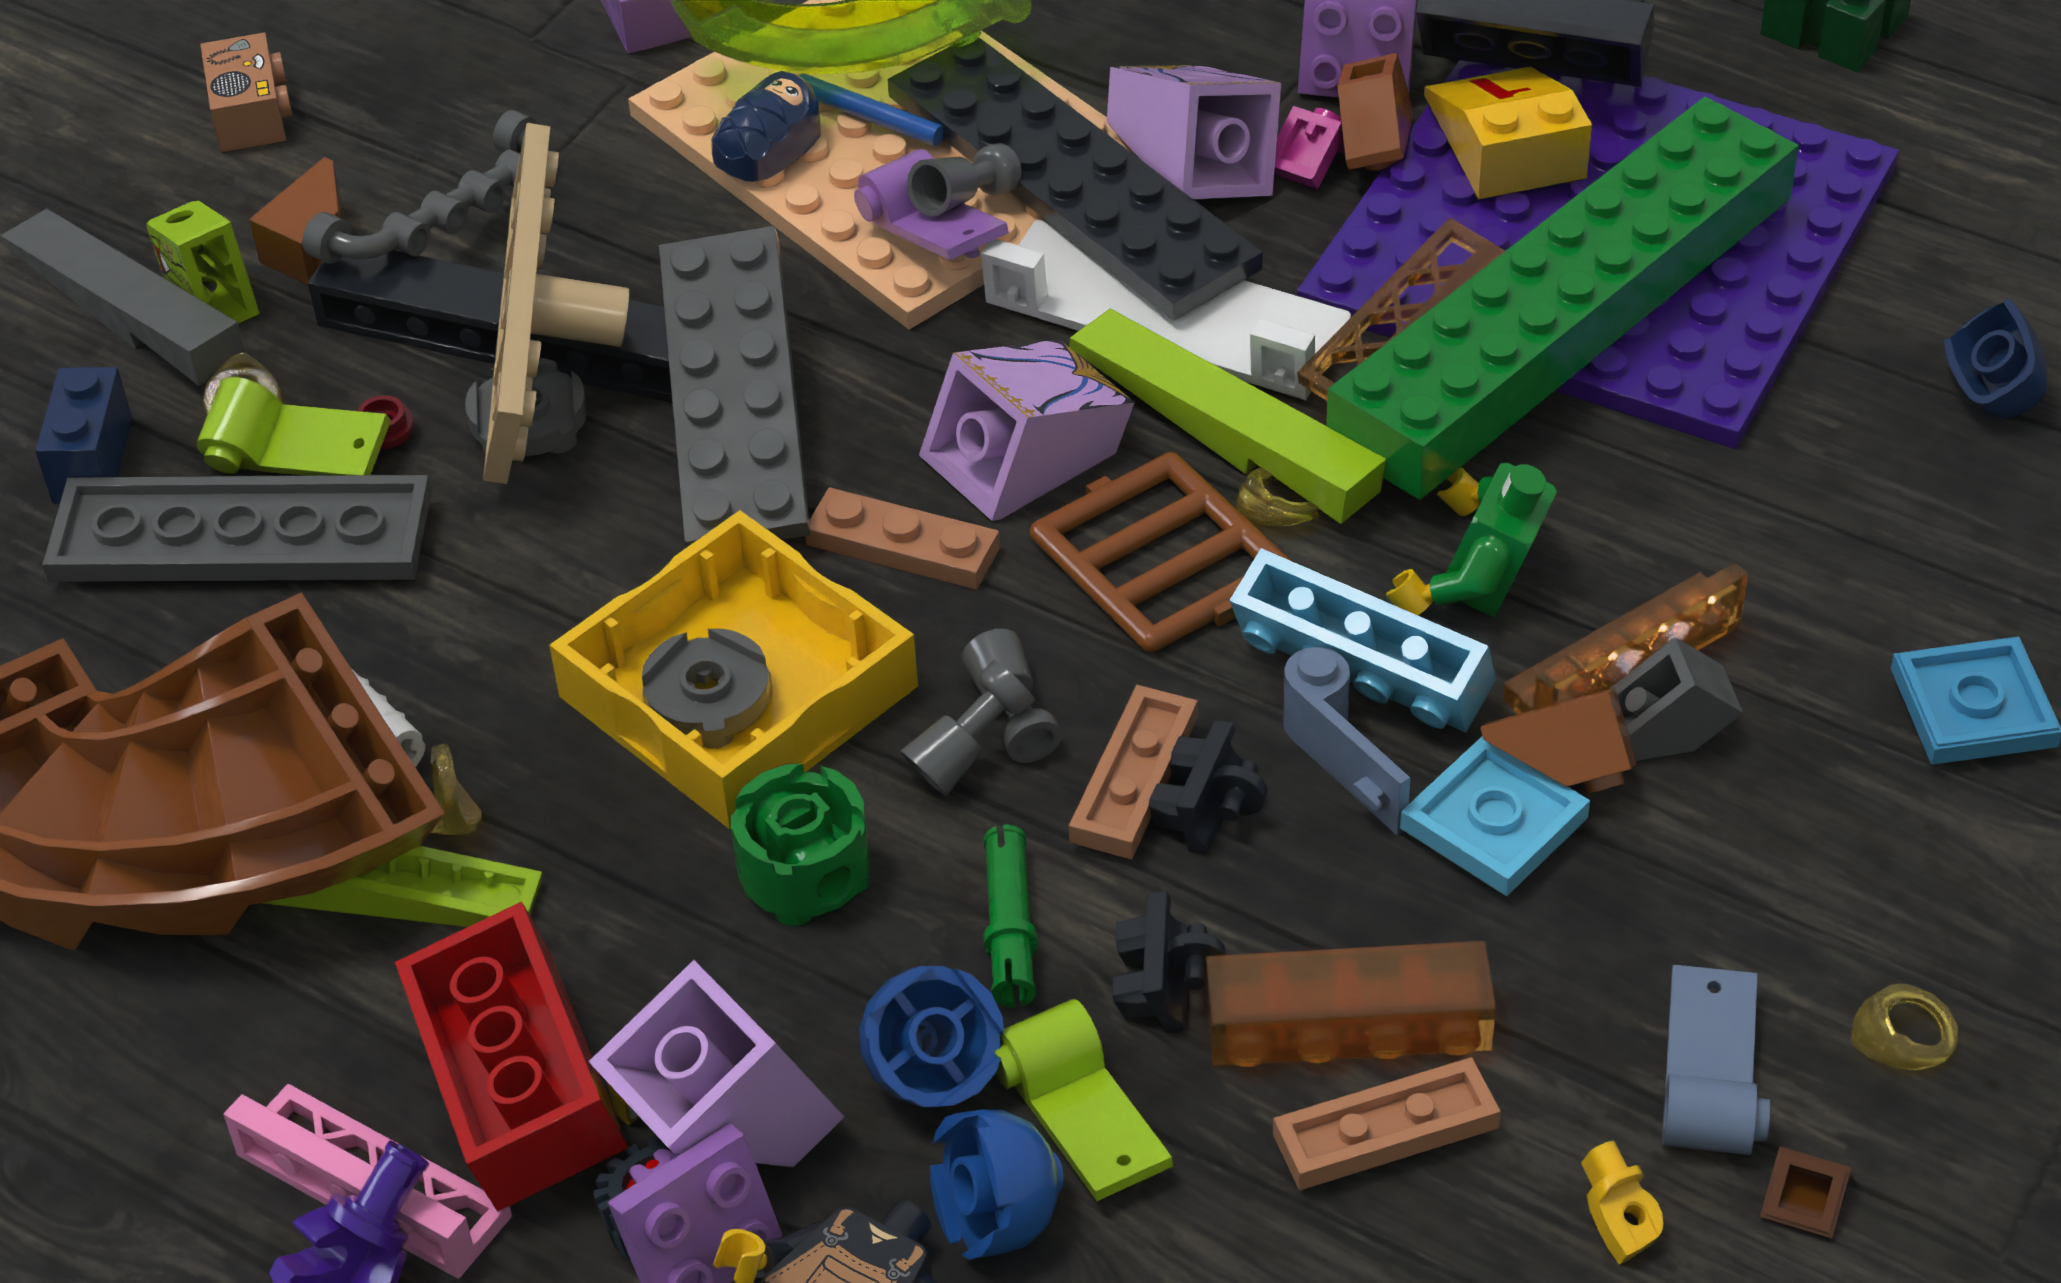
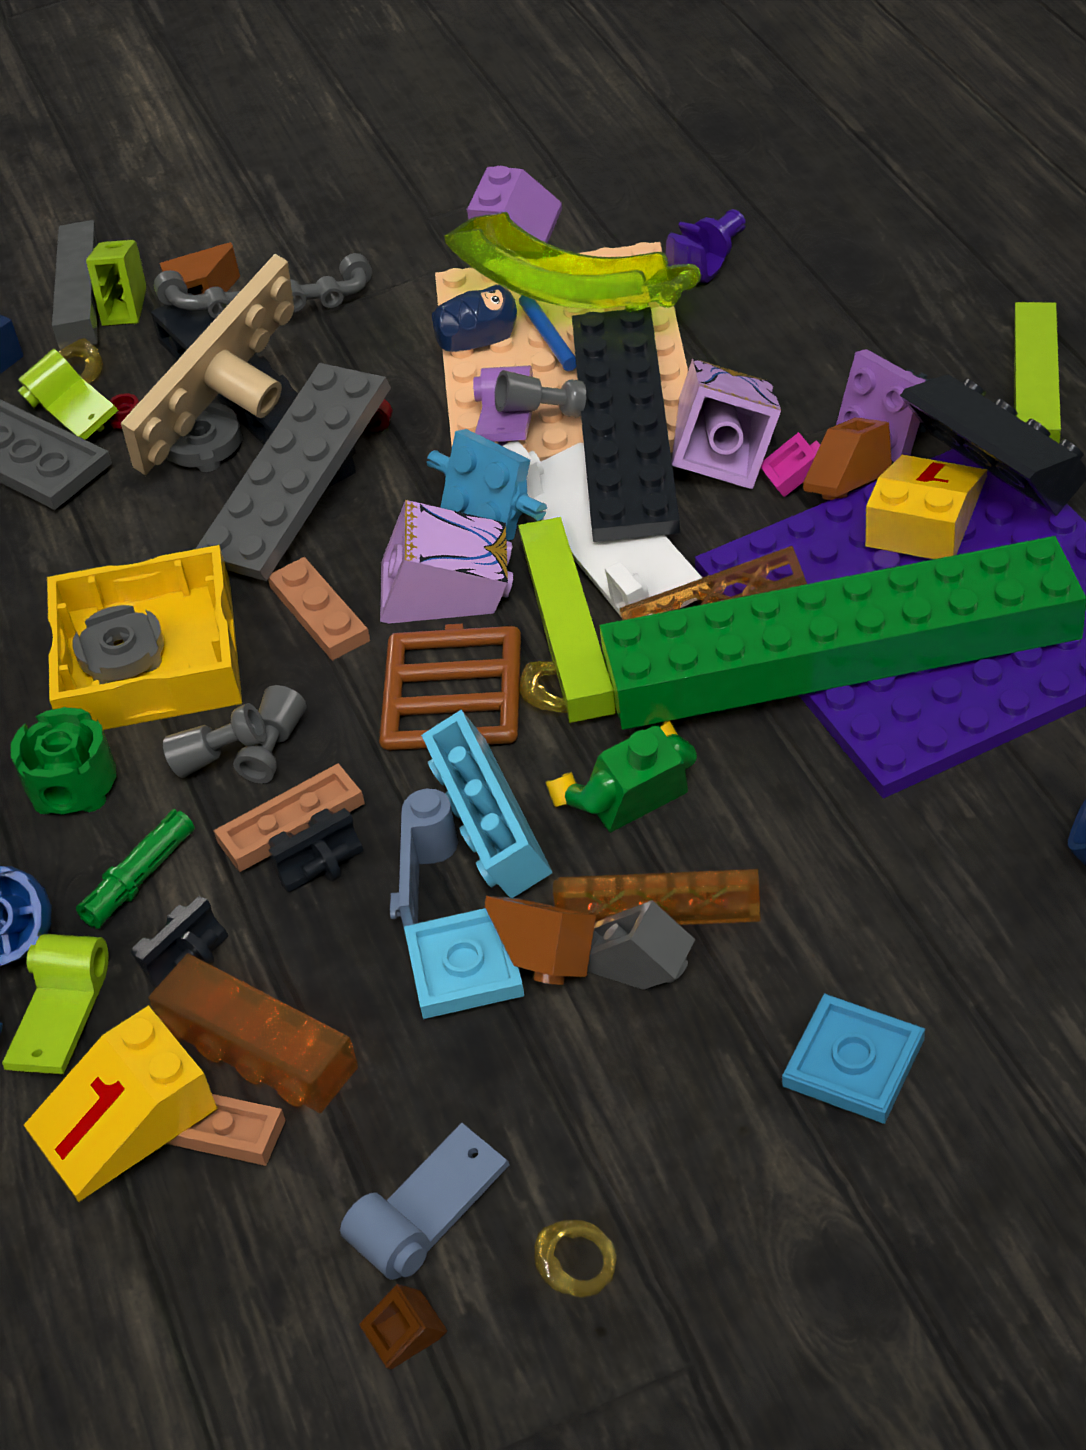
camera: 40 degrees right, 0 degrees up
nougat brick [200,32,293,153] -> none
yellow piece [1581,1141,1663,1265] -> none
none -> yellow slope [24,1005,217,1202]
none -> dark azure plate [427,429,547,541]

